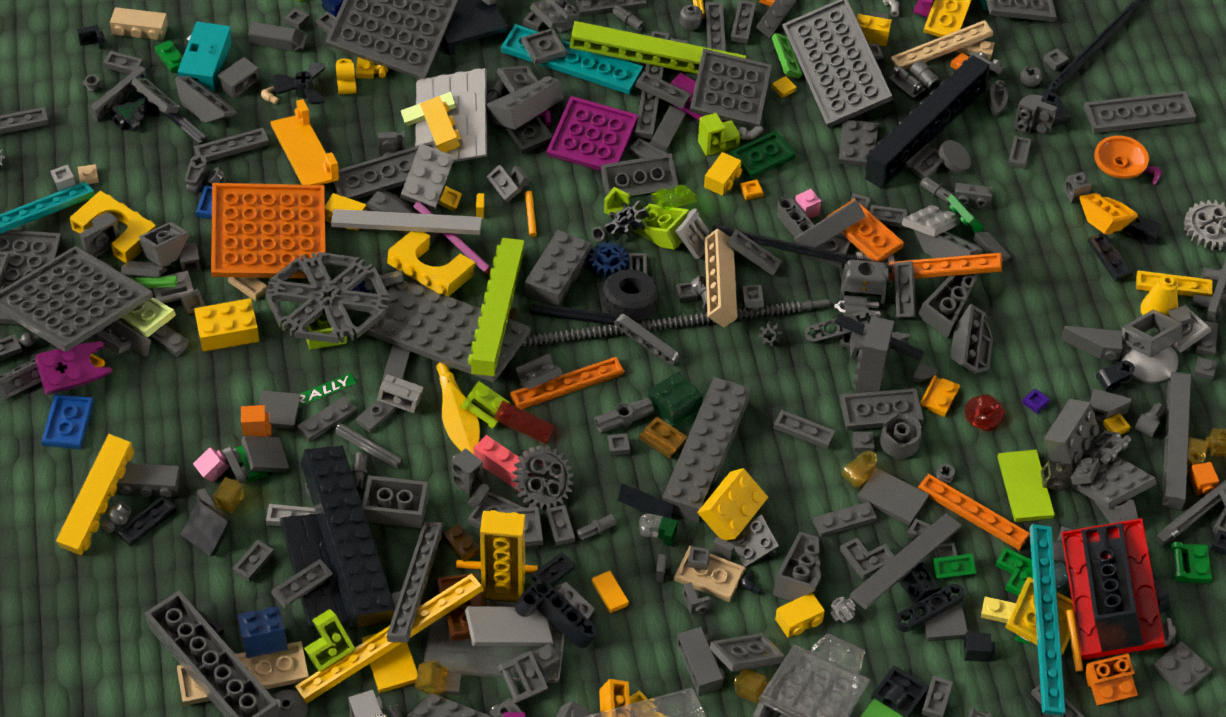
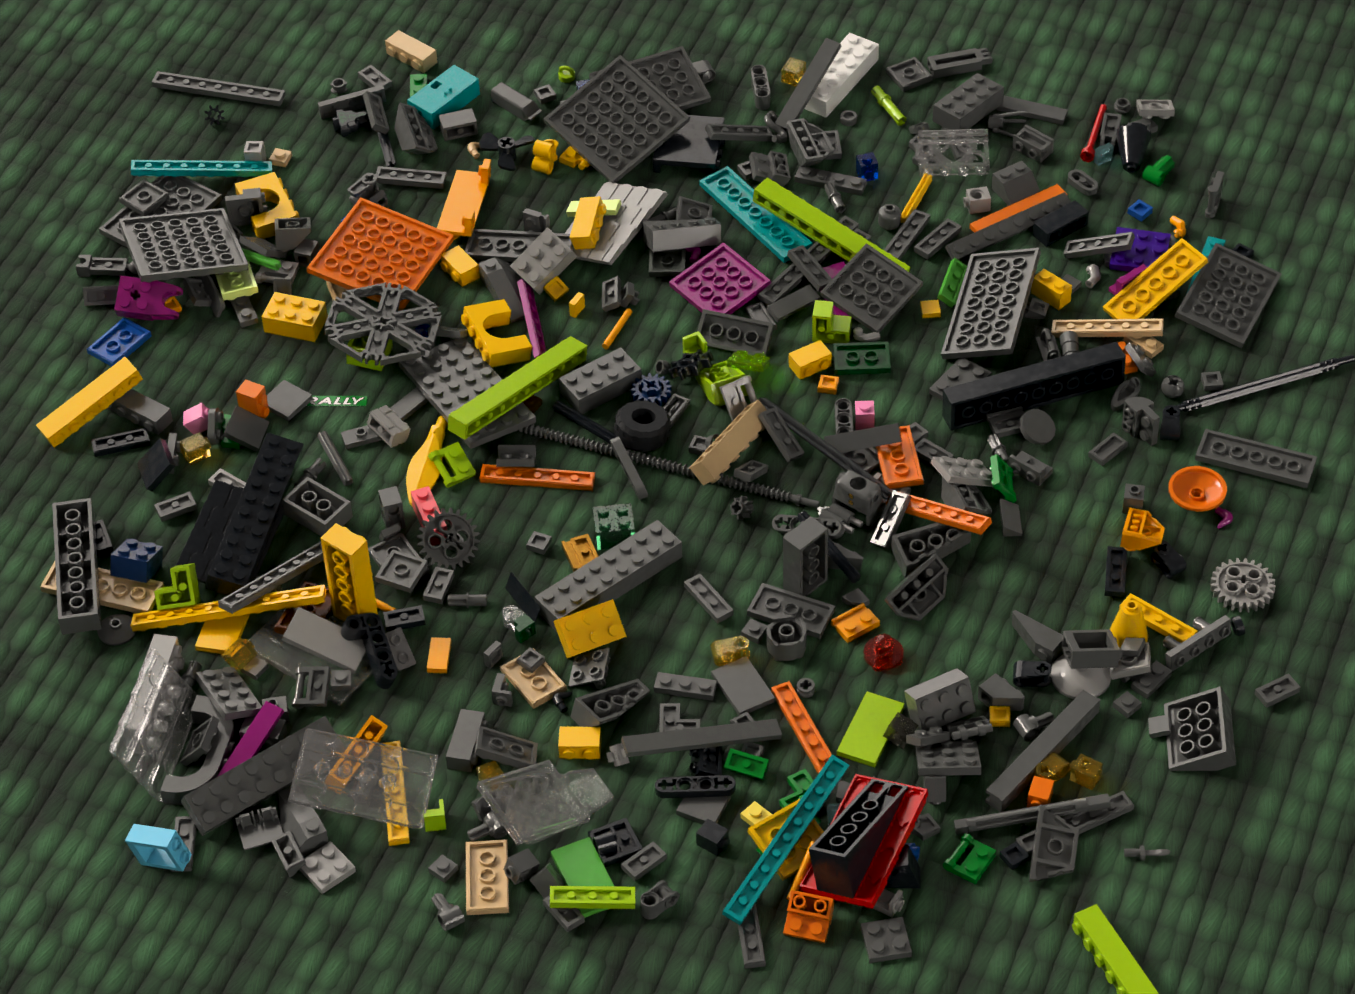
camera: 35 degrees right, 5 degrees down
black bracket [77,25,105,49] -> none
dark grey animal [101,501,132,533] -> none
dark grey plate [271,559,333,608] -> none
dark grey plate [297,396,357,442] -> none
light grey tile [331,209,482,235] -> none
clear red plate [494,401,555,444] -> none
dark grey tile [521,28,567,65] -> none
dark grey piece [594,398,654,433] -> none
dark grey tile [712,537,734,561] -> none
dark purple tile [1022,388,1050,414] -> none

